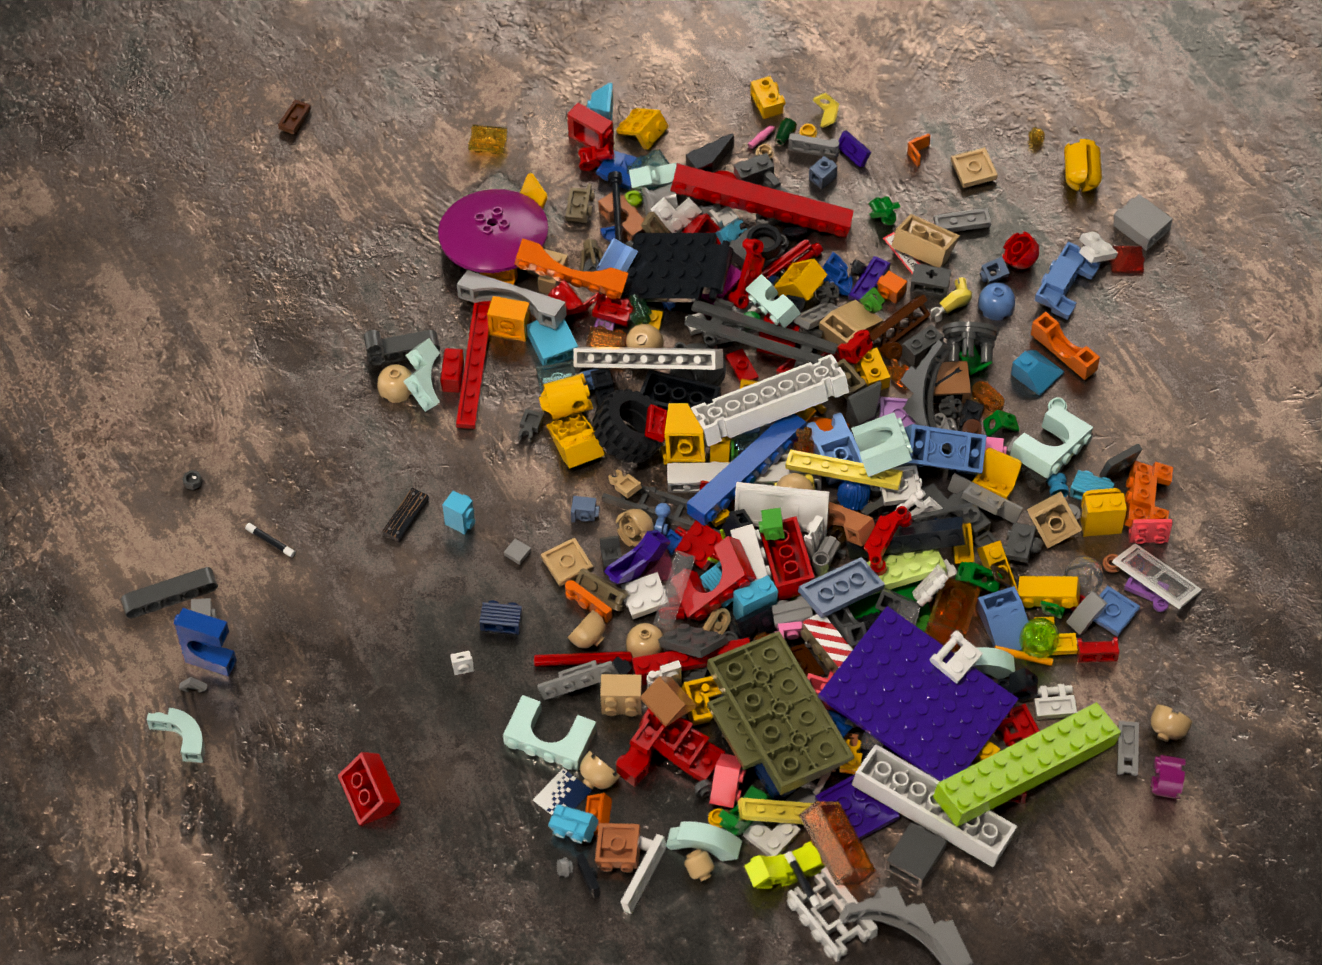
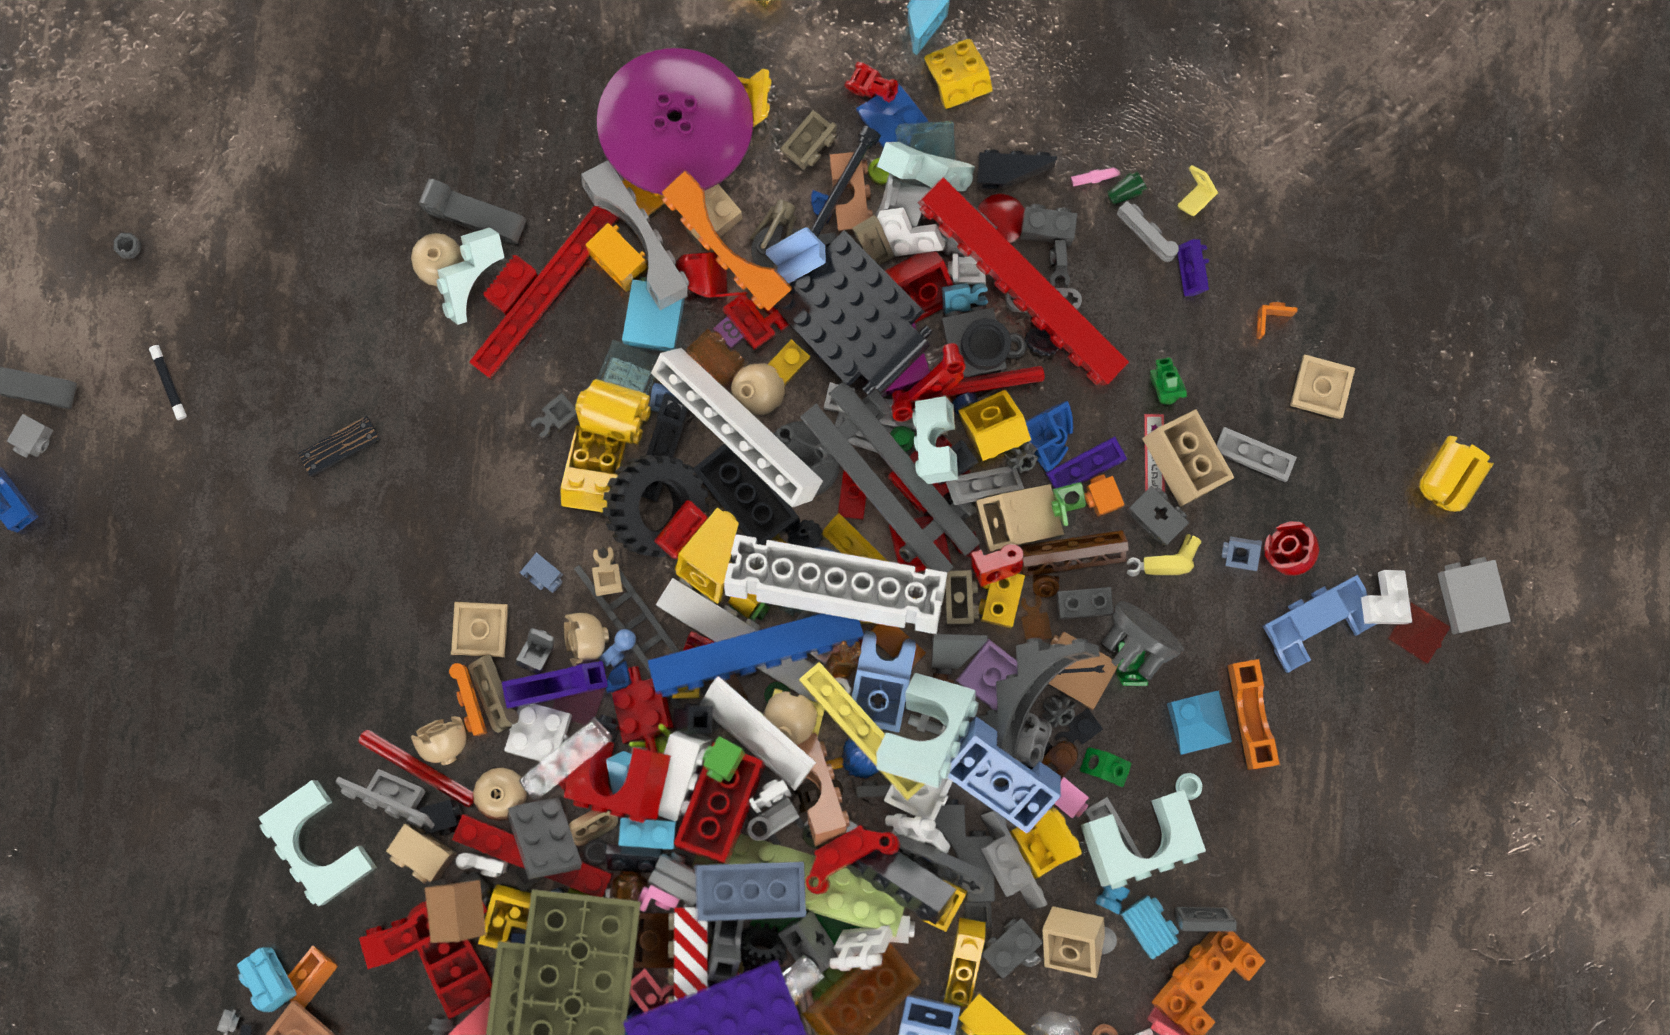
camera: 30 degrees right, 25 degrees up
red slope [338,752,401,826] -> none
medium azure brick [442,491,475,535] -> none
white bracket [451,651,474,675] -> none
dark blue brick [480,600,523,635] -> none
light grey tile [504,538,531,565] -> none
sticker [533,768,592,816] -> none
red window [567,103,614,149] -> none
tan cylinder [580,751,620,789] -> none
clear green plate [629,294,652,325] -> none
yellow brick [750,76,785,119] -> none
tan plate [756,144,774,159] -> none
red bar [784,243,823,272] -> none
yellow plate [799,123,817,138] -> none
sand blue brick [809,156,837,189] -> none
black plate [850,259,867,275] -> none
green torso [955,562,1003,593] -> none
clear orange plate [972,381,1005,413] -> none
medium blue cylinder [978,283,1015,320] -> none
dark brown bracket [989,564,1012,594] -> none
clear yellow plate [1028,127,1045,144] -> none
yellow brick [1080,488,1127,537] -> none

